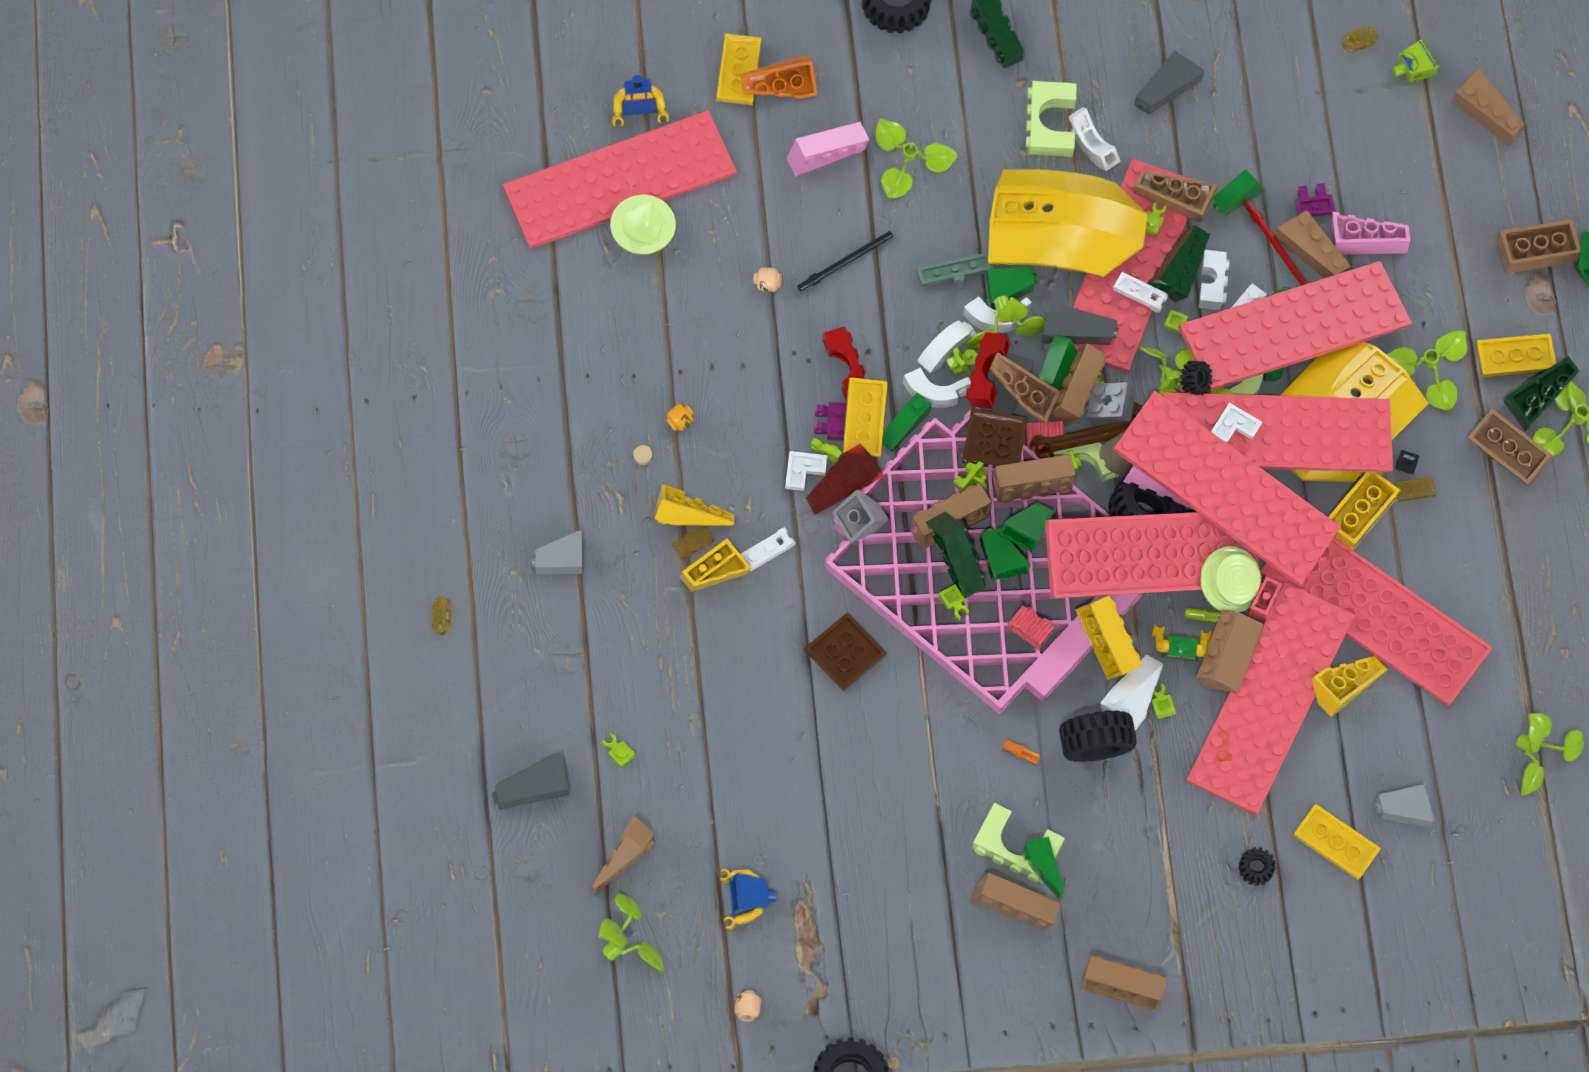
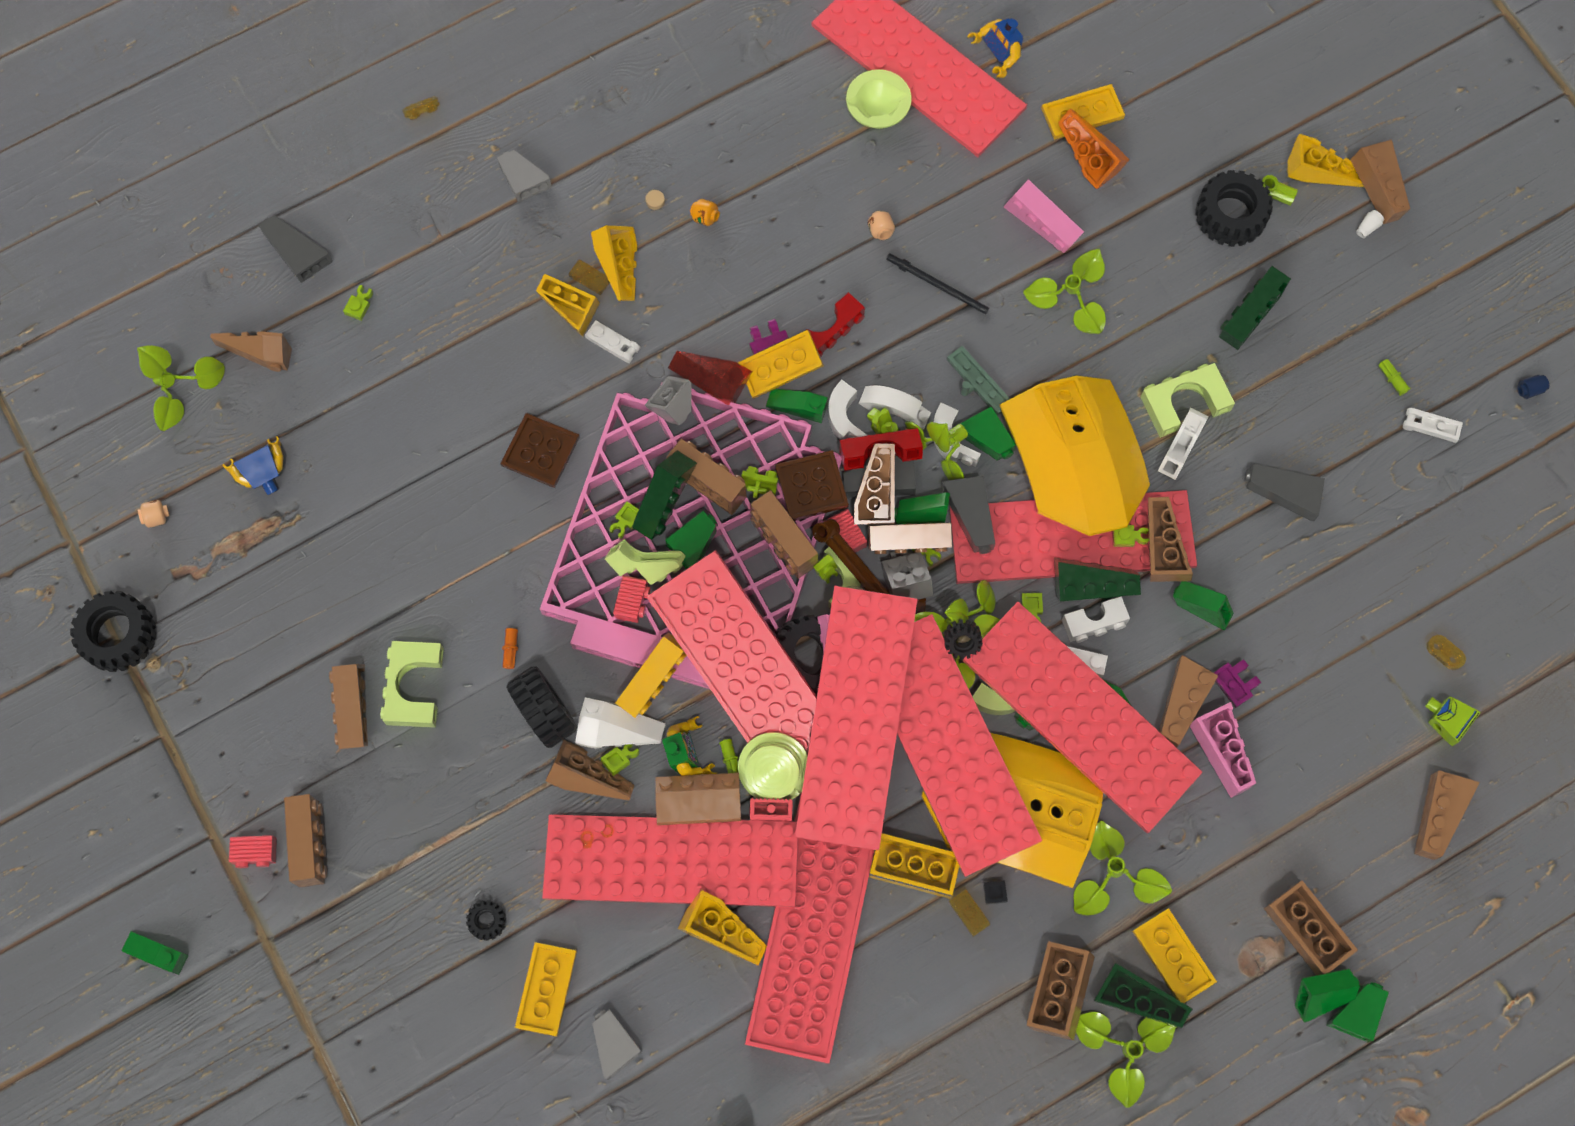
camera: 70 degrees right, 5 degrees up
white plate [785,451,827,491] -> none
lime plate [810,438,842,465] -> none
green slope [998,502,1054,553] -> none
green slope [1022,837,1064,899] -> none
white plate [1113,272,1168,313] -> none
white plate [1211,403,1262,443] -> none
red bar [1244,200,1308,286] -> none
none -> coral brick [229,835,277,868]
none -> medium nougat wedge [546,740,635,800]
none -> yellowish green arch [605,539,685,585]

